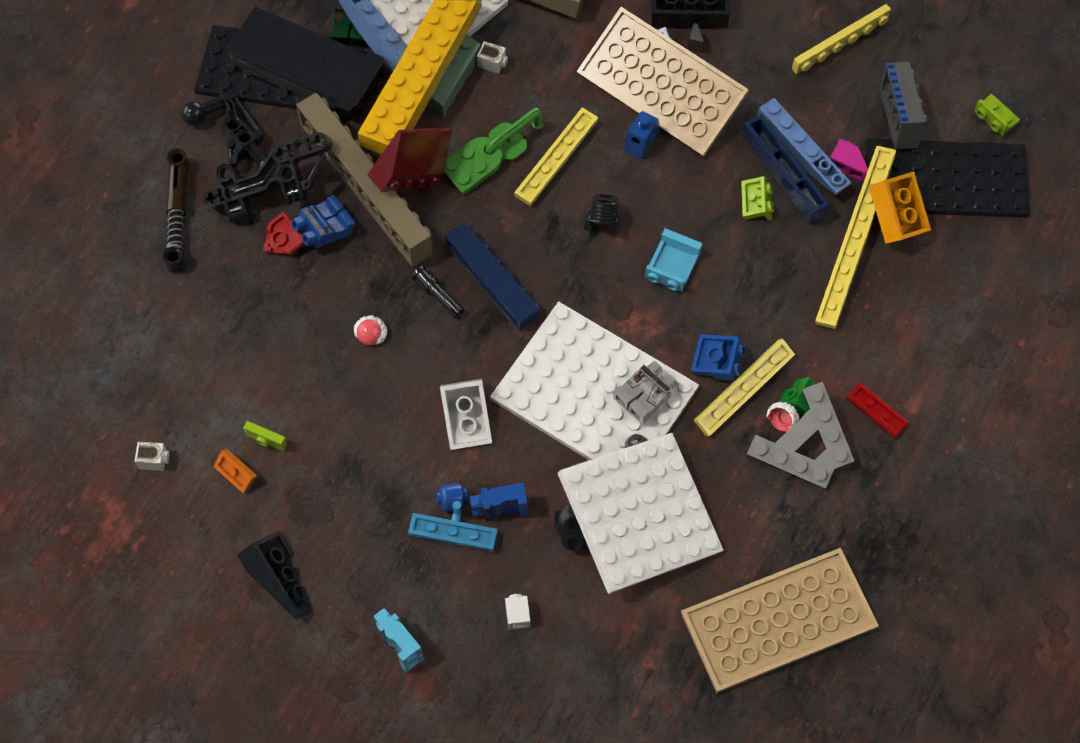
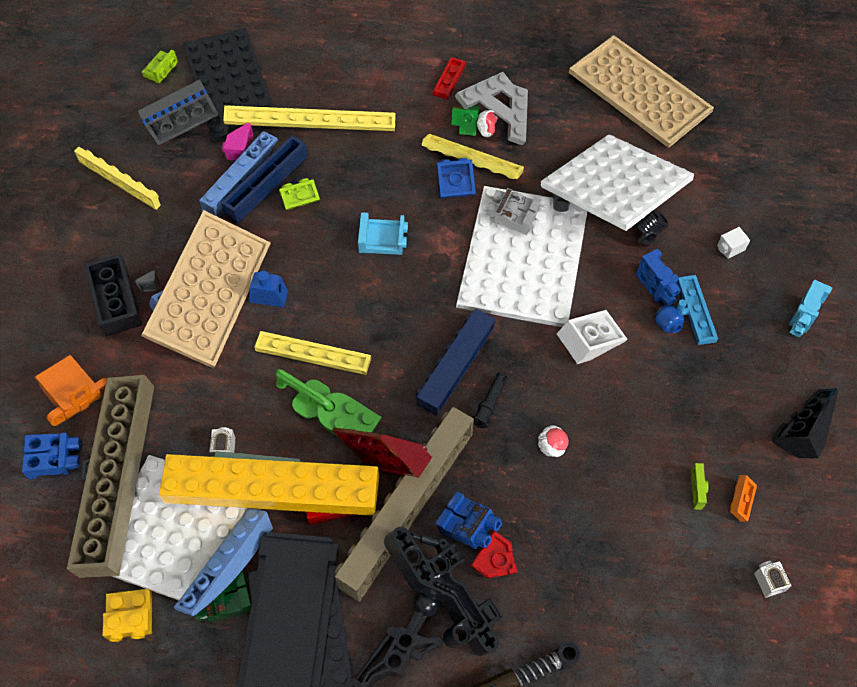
camera: 110 degrees left, 5 degrees down
black piece [584,194,621,234] -> none
light orange brick [868,172,931,244] -> none

